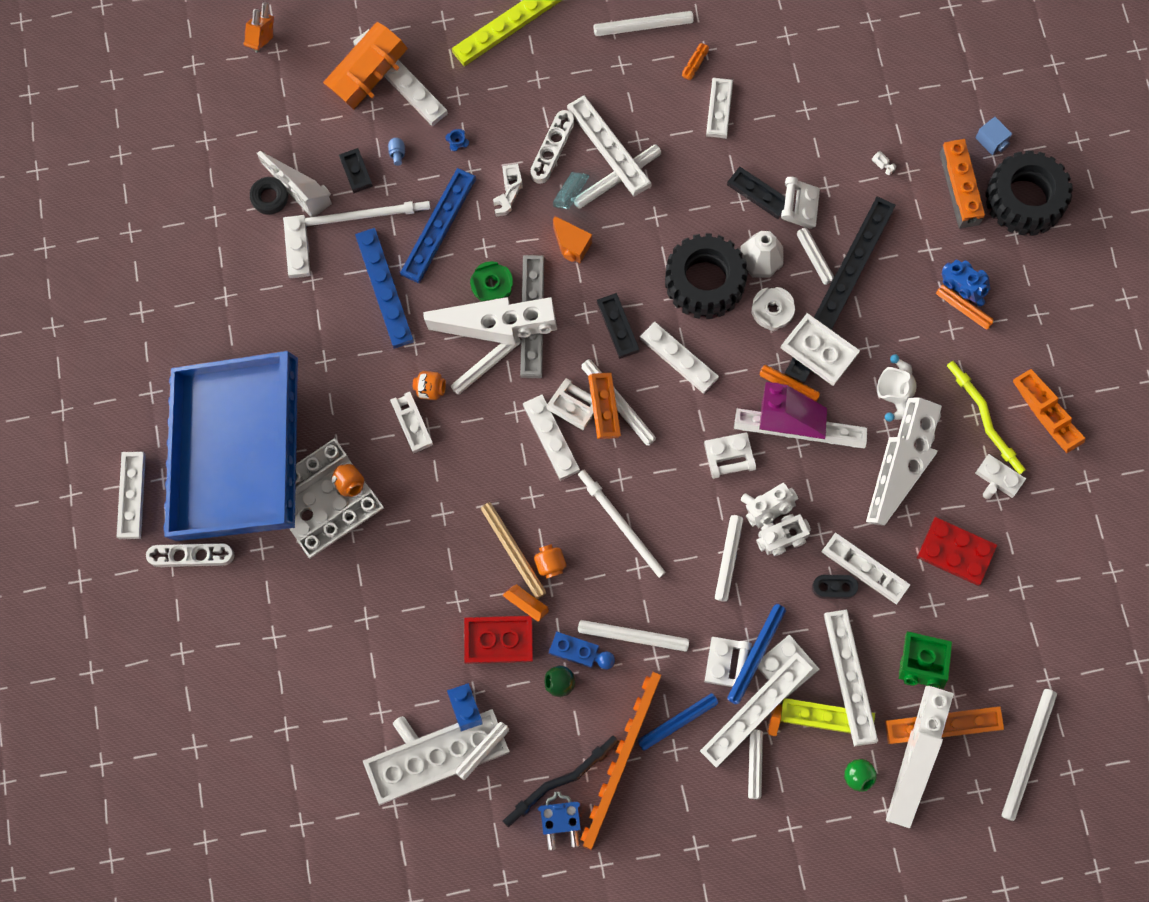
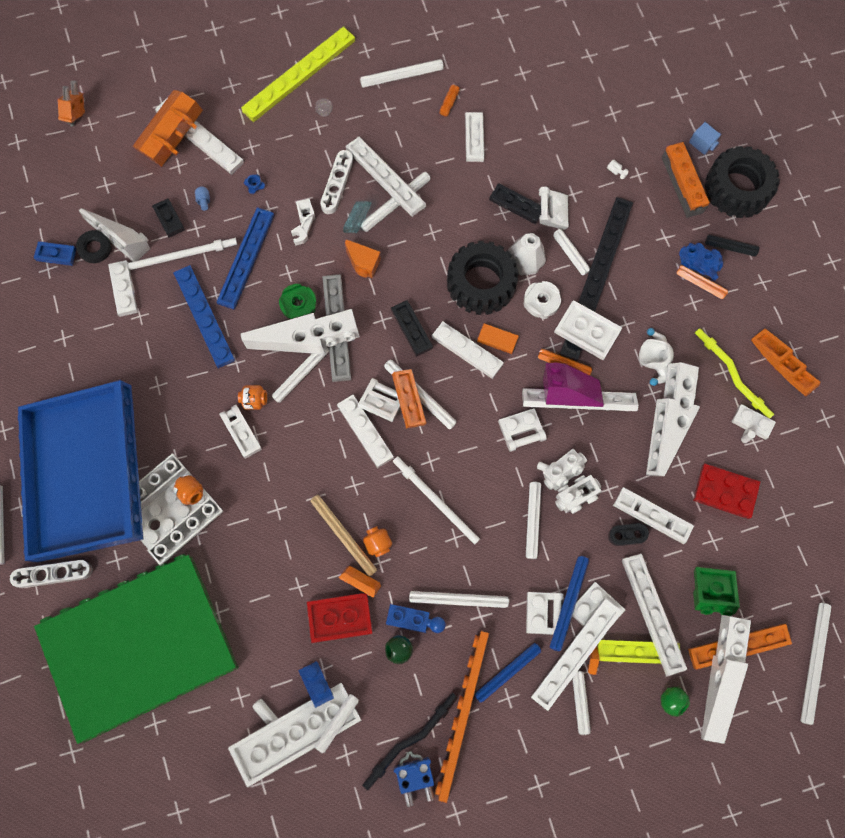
camera: 15 degrees left, 0 degrees up
none -> blue plate [34,241,77,266]
none -> green panel [34,554,239,744]
none -> clear plate [315,99,333,116]
none -> orange tile [477,323,518,354]
none -> black axle [705,234,759,256]

